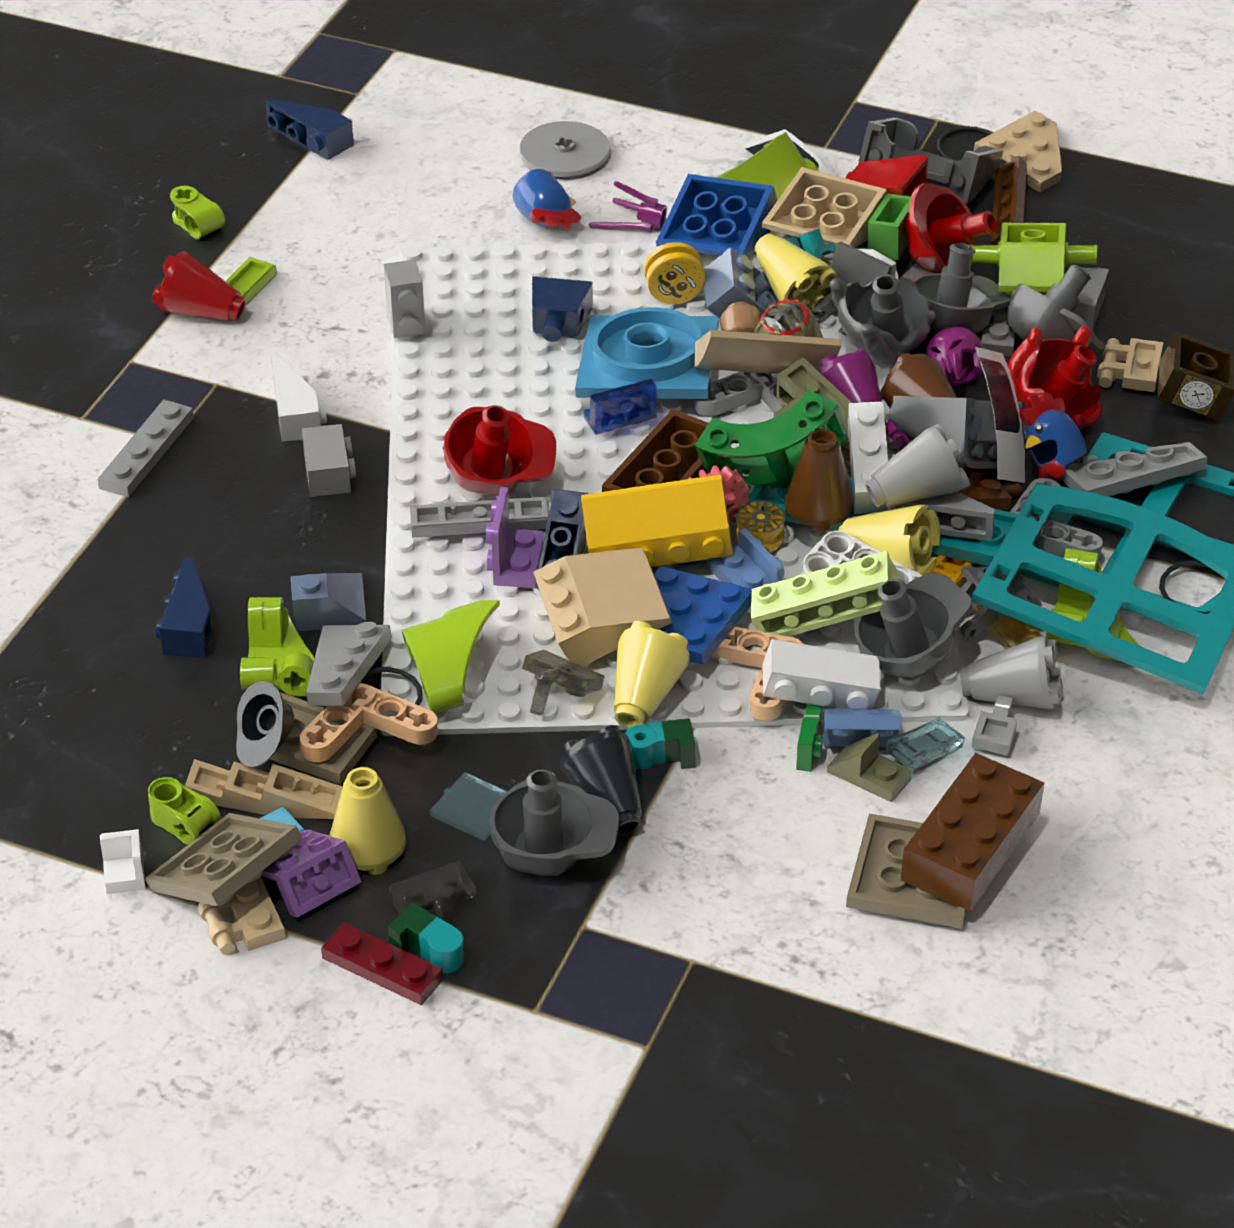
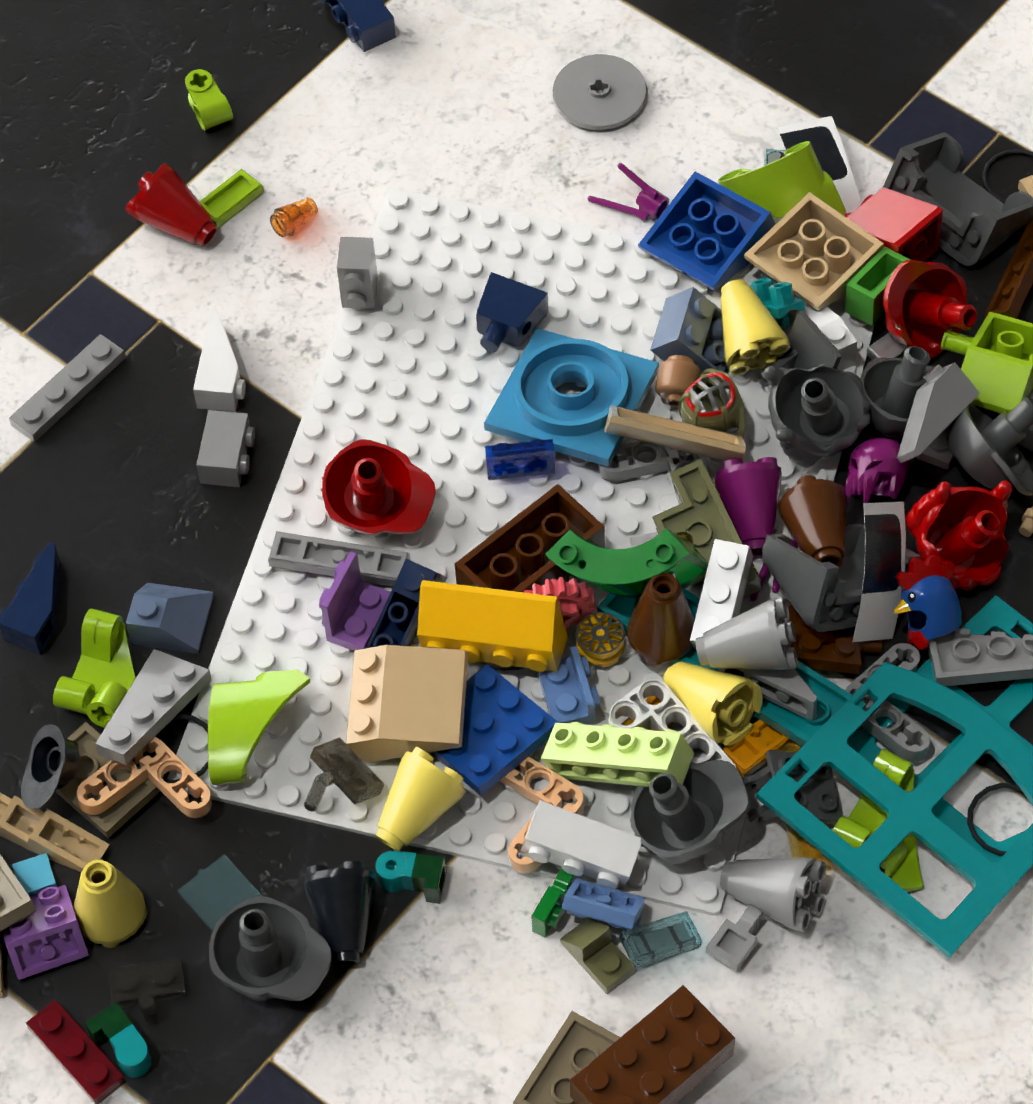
camera: 20 degrees right, 15 degrees up
blue piece [512,169,582,229] -> none
yellow head [644,242,706,304] -> none
none -> clear orange cone [270,197,318,237]
none -> light grey slope [897,362,980,463]

